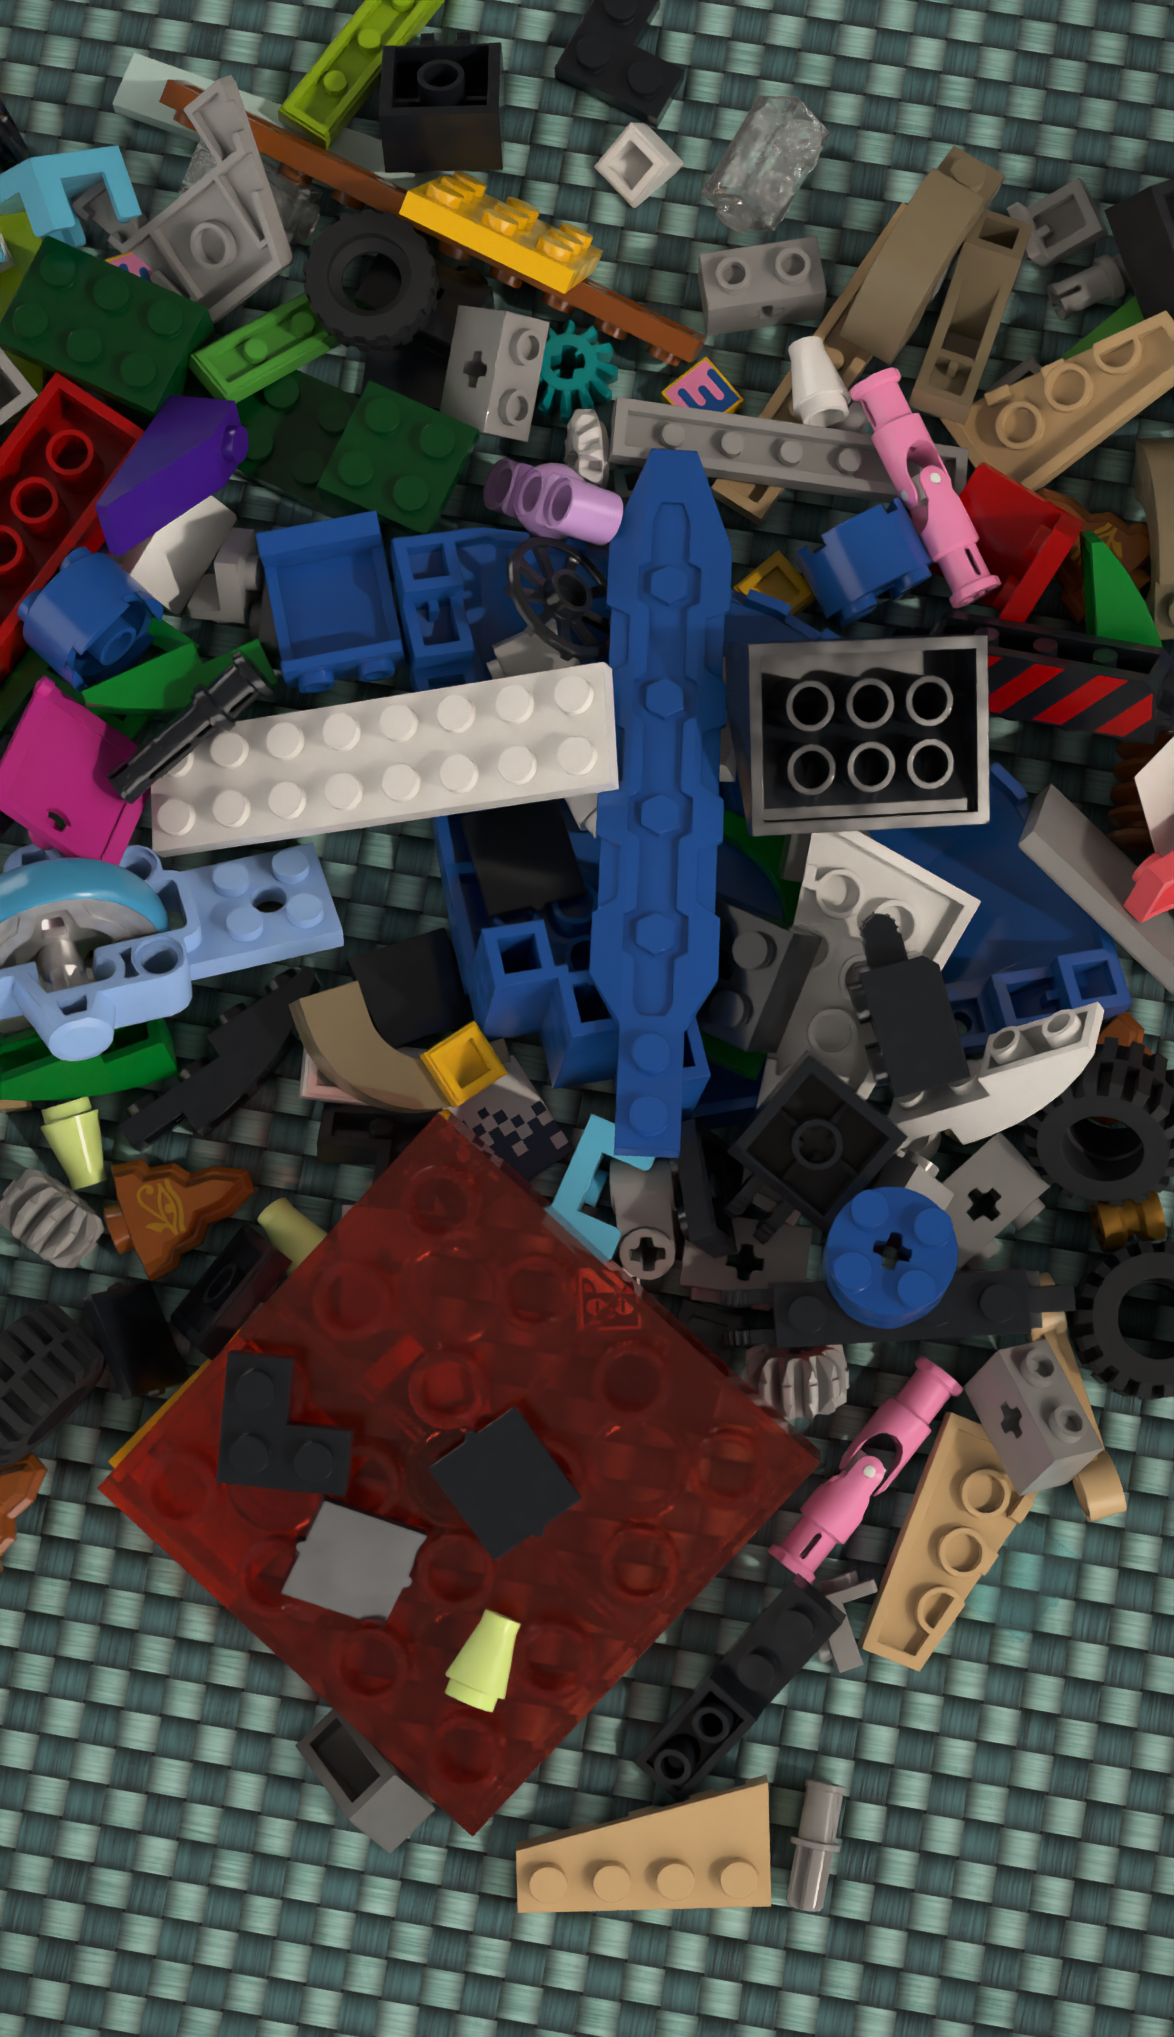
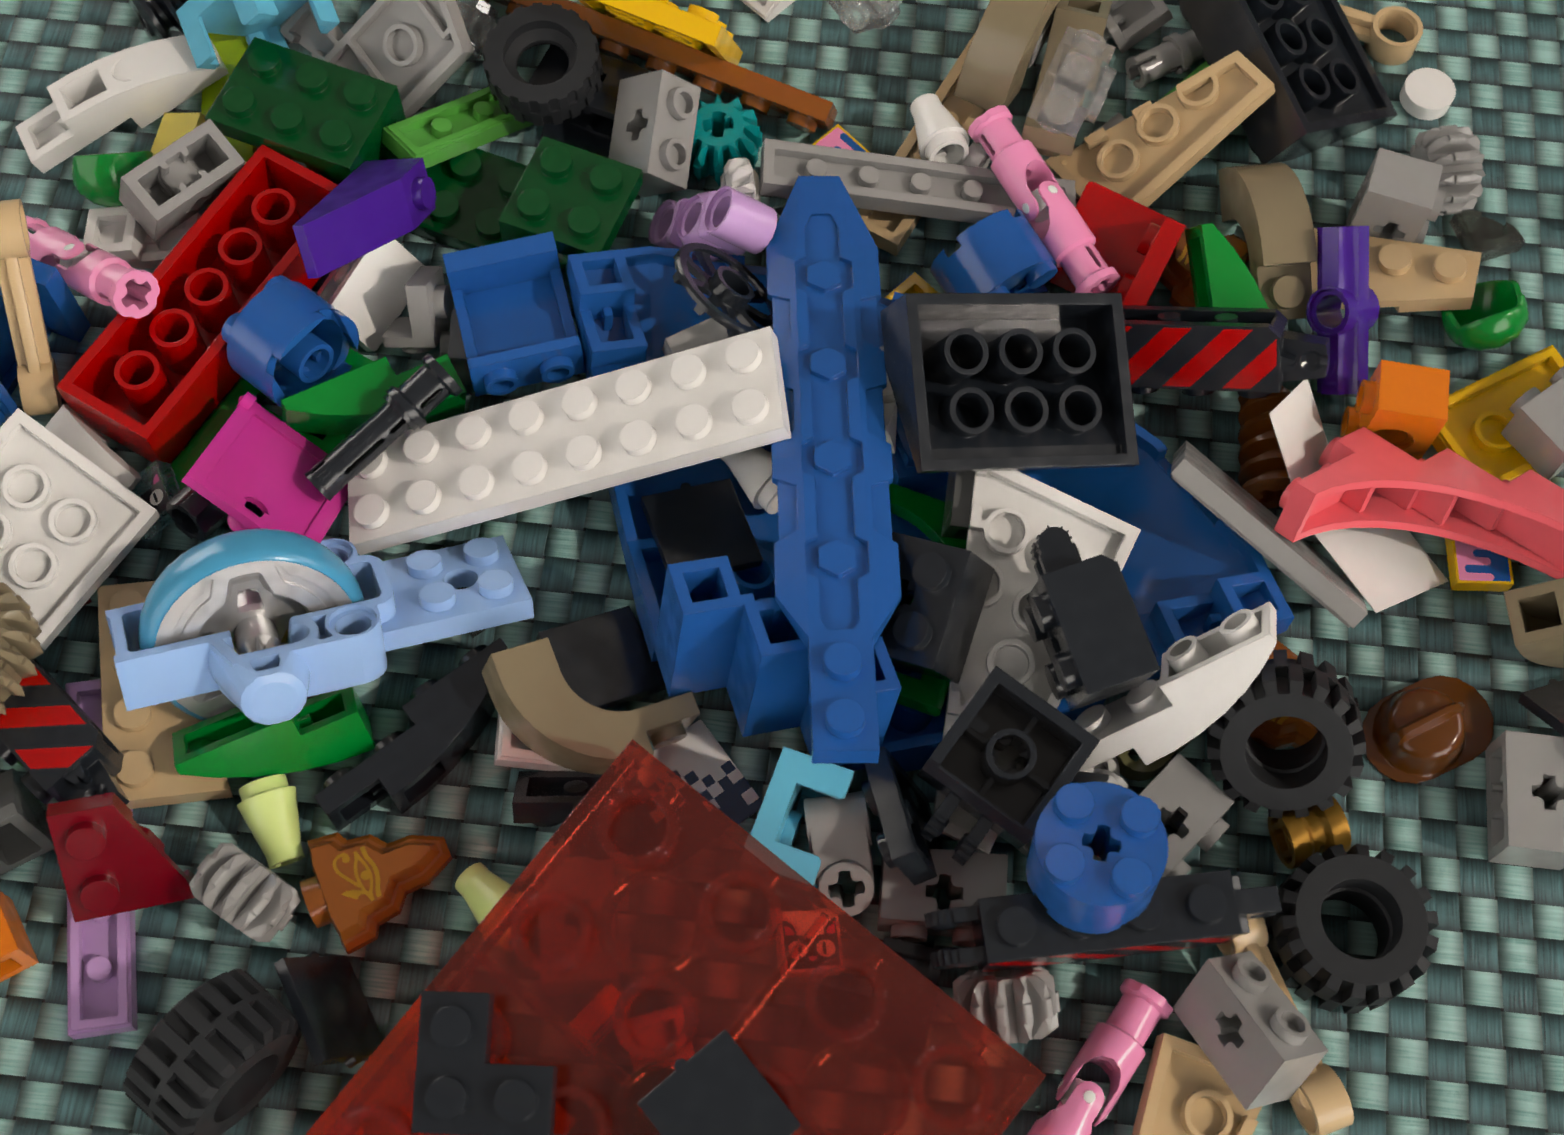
camera: 10 degrees left, 15 degrees down
black tile [170,1224,293,1361] -> none
yellow tile [419,1021,508,1108] -> none
light grey brick [697,236,827,336] -> none
none -> clear brick [1027,26,1117,138]

